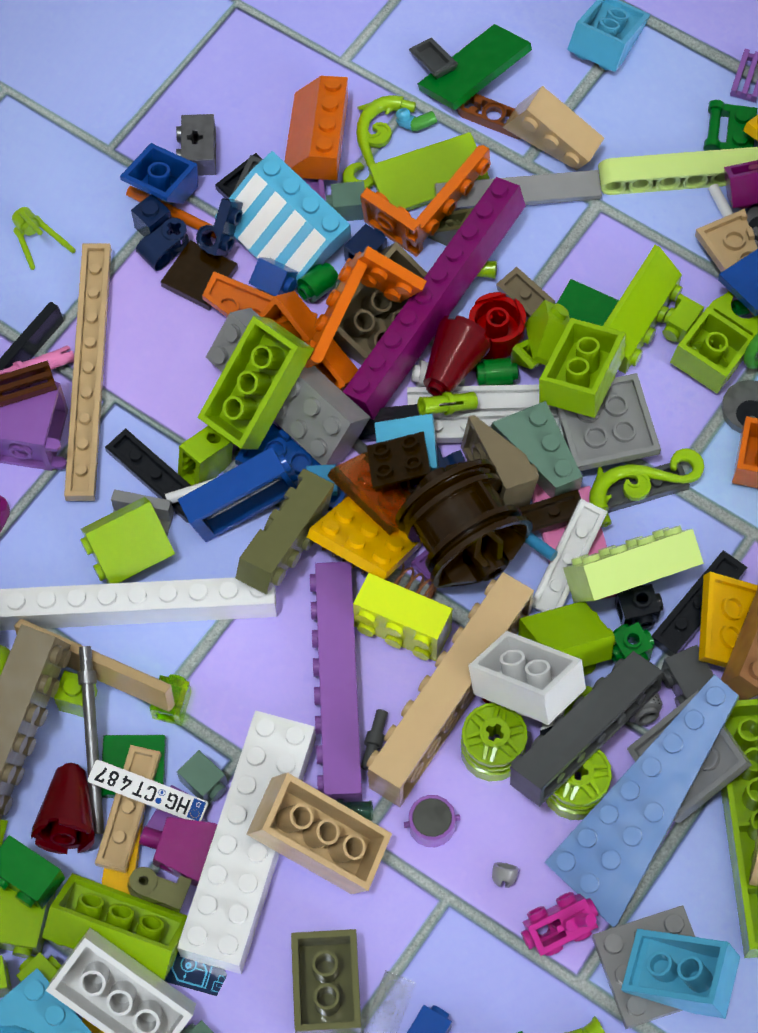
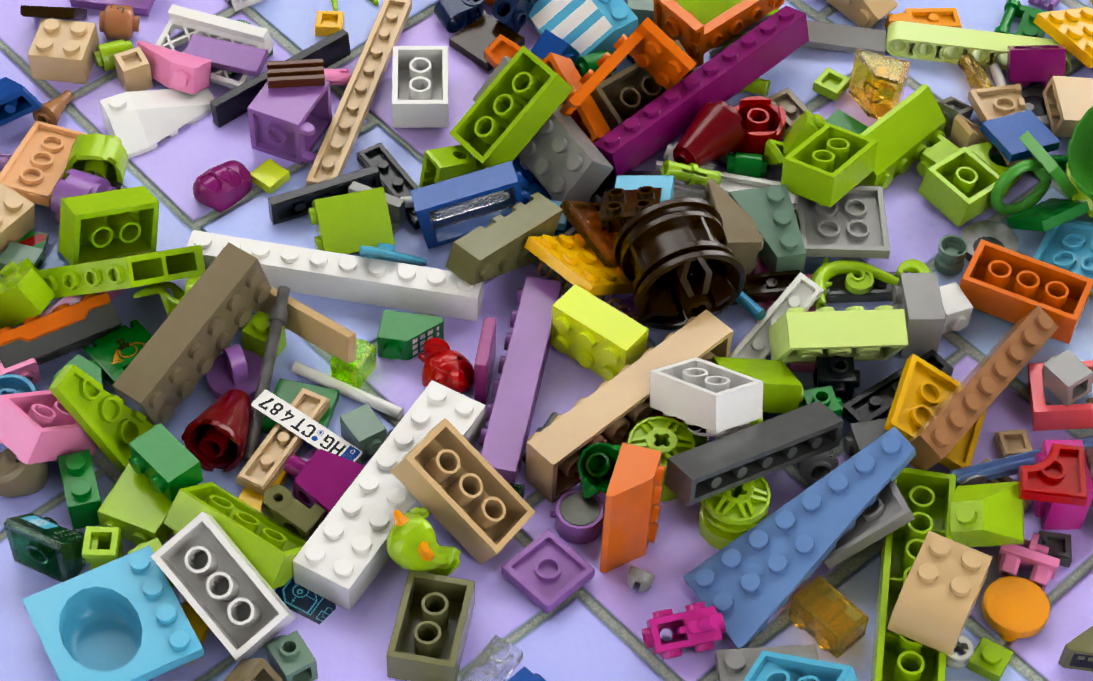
camera: 10 degrees right, 15 degrees down
none -> medium lavender tile [206,344,263,401]
none -> neon yellow tile [250,159,290,194]
none -> black tile [268,165,381,225]
none -> white bar [291,361,404,420]
none -> yellow tile [315,11,344,36]
none -> medium azure piece [357,243,427,266]
none -> slope [377,310,444,360]
none -> lime hair [386,507,461,576]
none -> white brick [392,46,449,128]
none -> red hair [418,338,474,394]
none -> magenta tile [474,317,496,405]
none -> medium lavender plate [501,529,595,614]
none -> green hat [577,443,621,498]
none -> orange slope [600,442,666,573]
none -> clear yellow brick [788,575,869,658]
none -> lime plate [812,67,851,101]
none -> clear yellow slope [848,48,911,119]
none -> light orange hinge [885,8,962,33]
none -> light grey brick [891,273,946,358]
none -> sand green wheel [934,235,968,276]
none -> flat silver bracket [938,96,974,137]
none -> white brick [939,282,973,334]
none -> tan slope [949,114,998,153]
none -> clear yellow pin [958,53,994,89]

